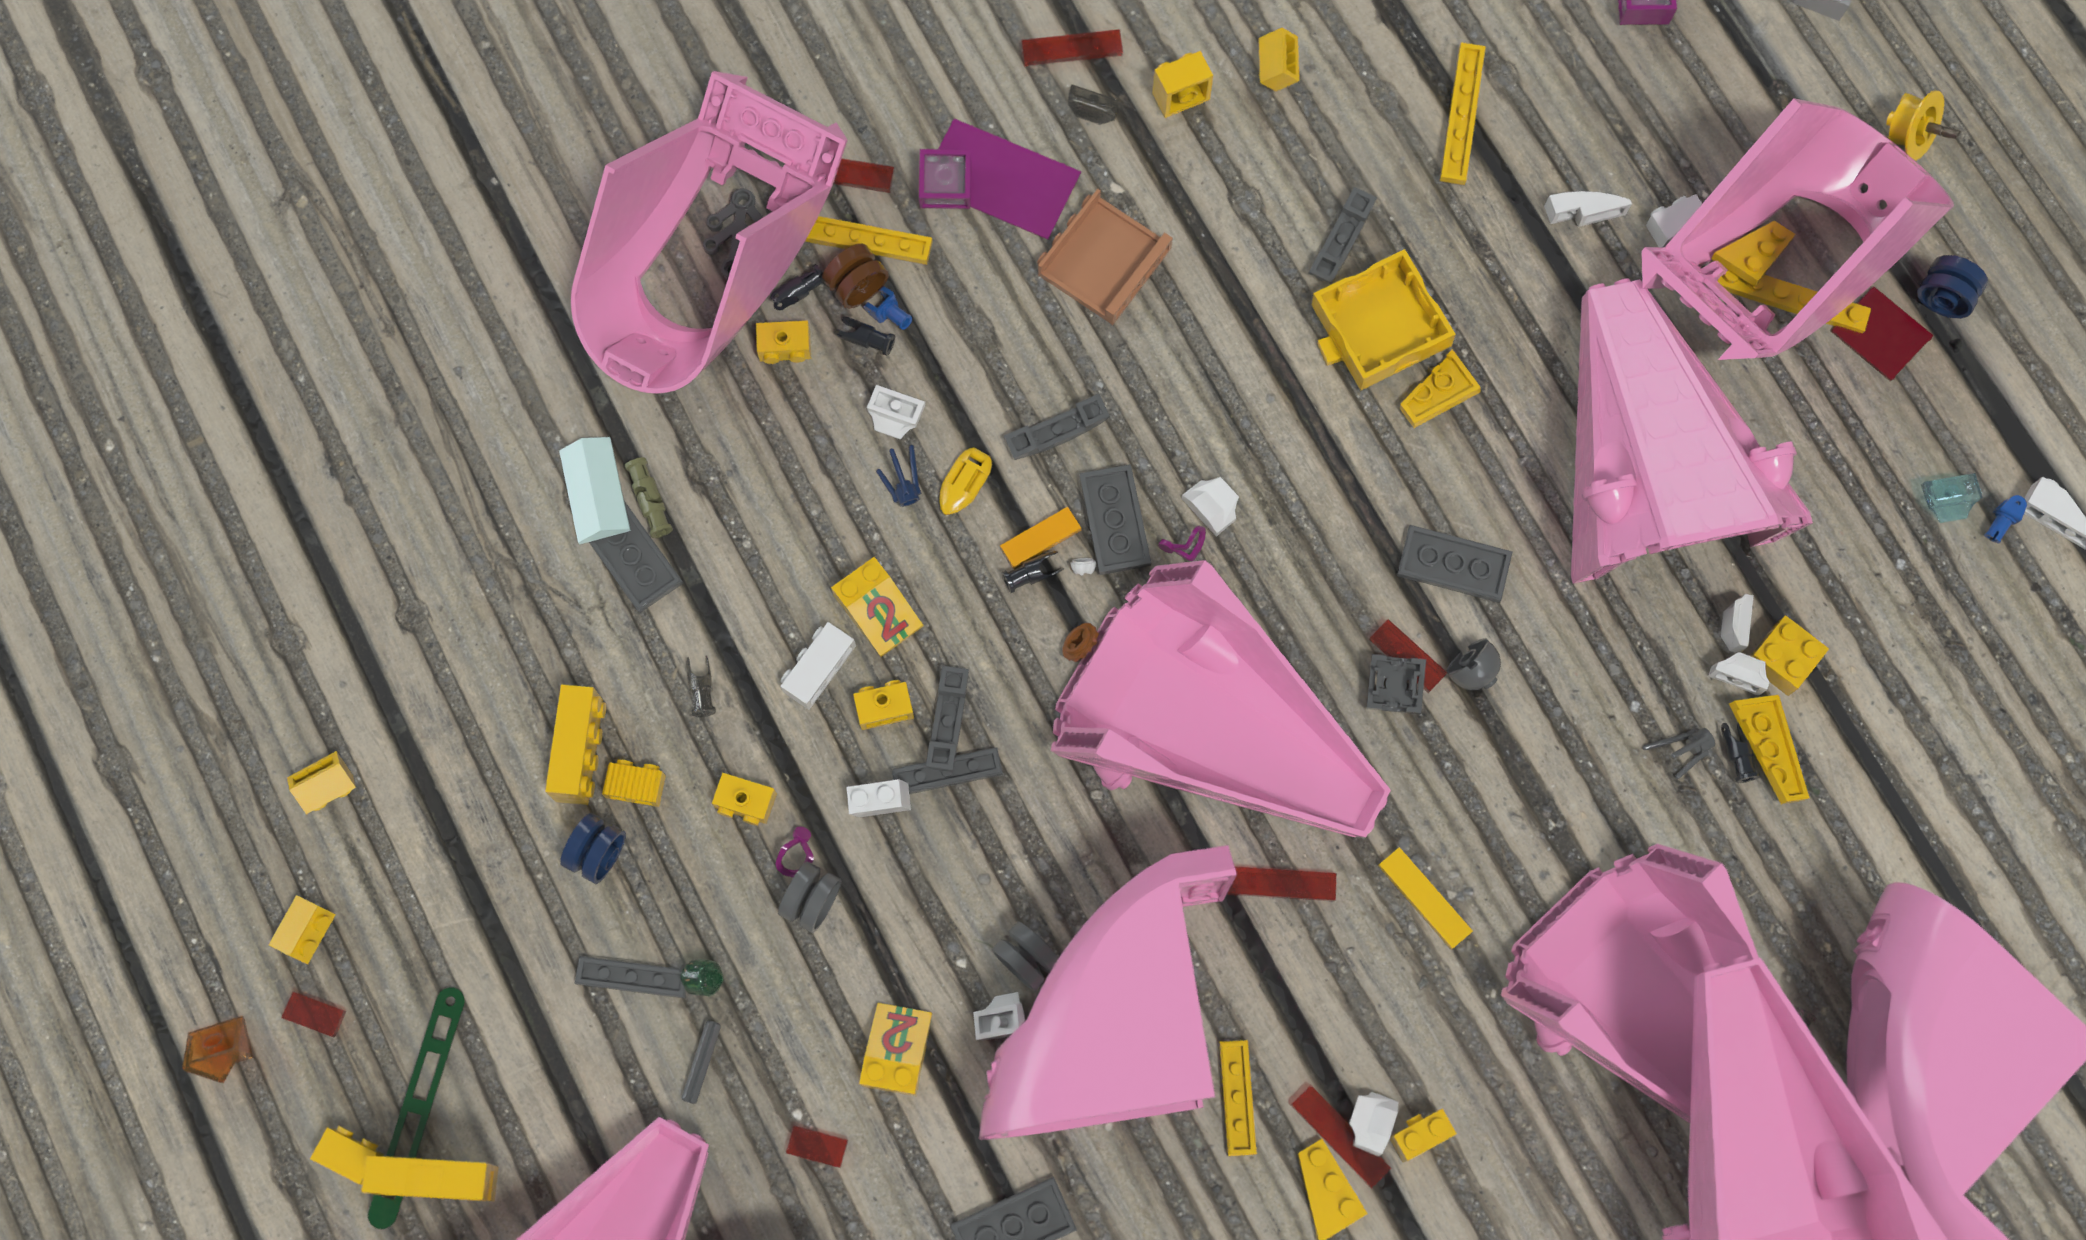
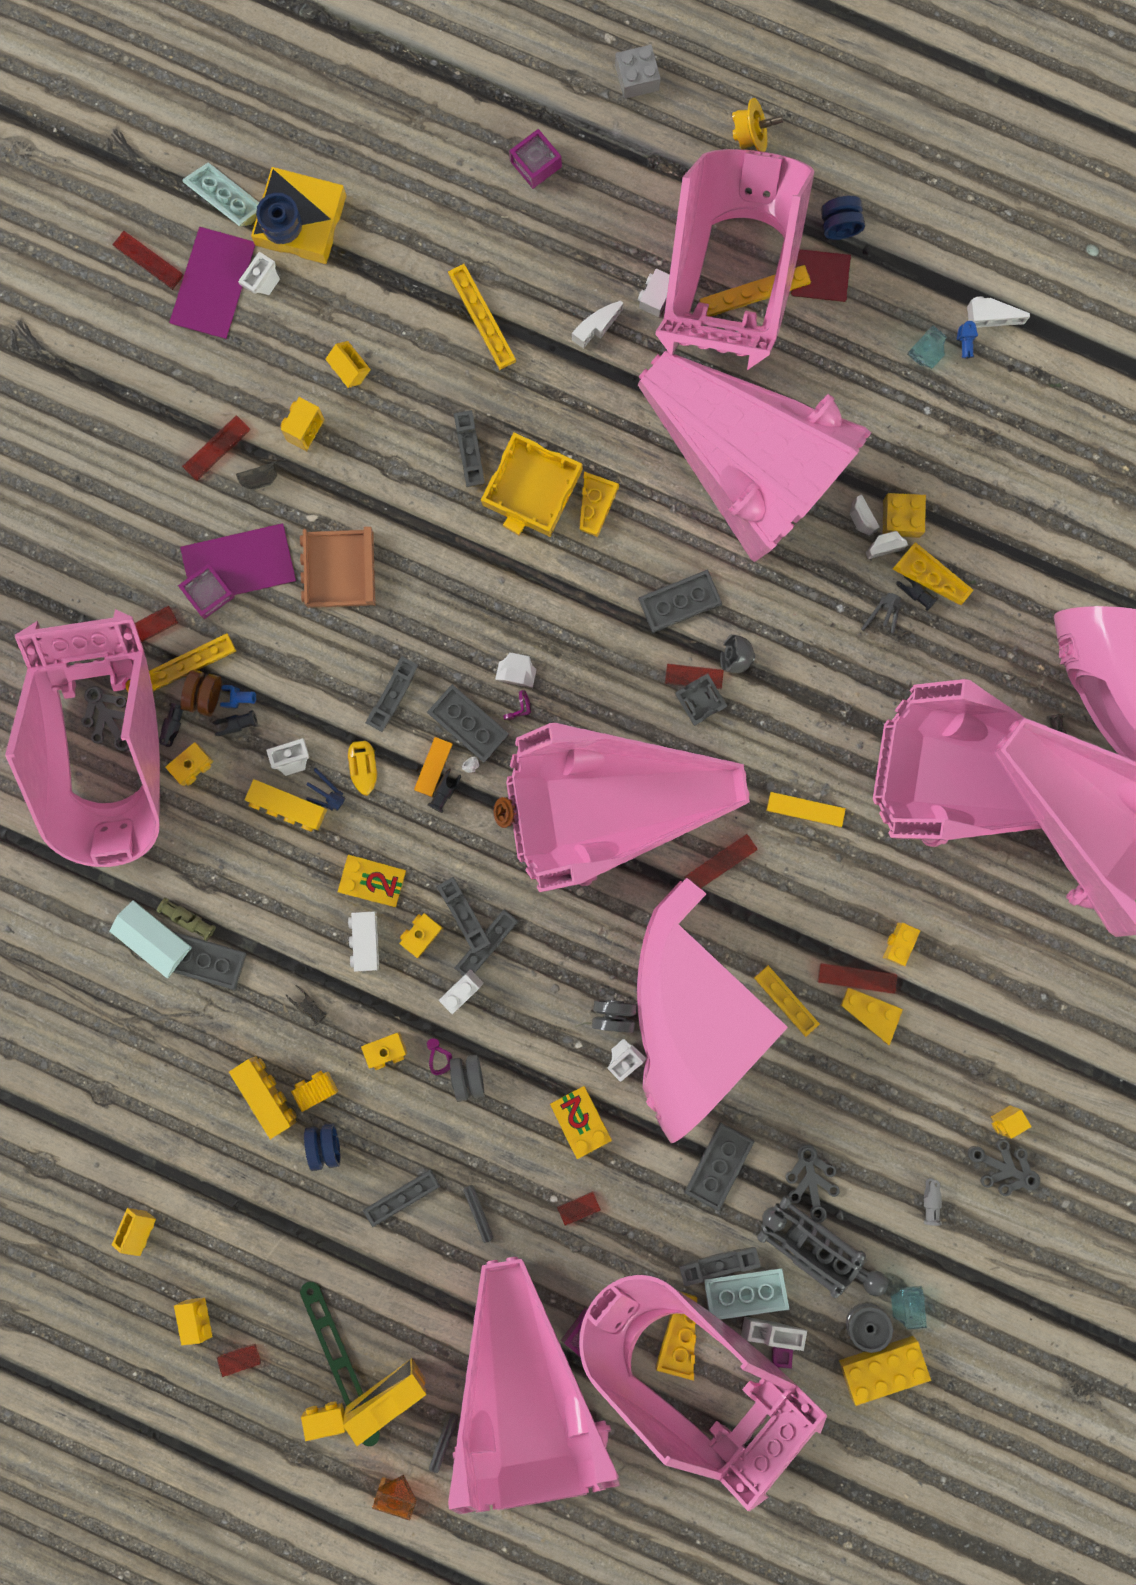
camera: 40 degrees left, 10 degrees up
clear orange slope [182,1016,253,1083] -> none
clear green head [681,959,723,997] -> none
white slope [1350,1092,1398,1156] -> none
yellow wing [1711,221,1796,287] -> none
none -> yellow brick [245,779,327,832]

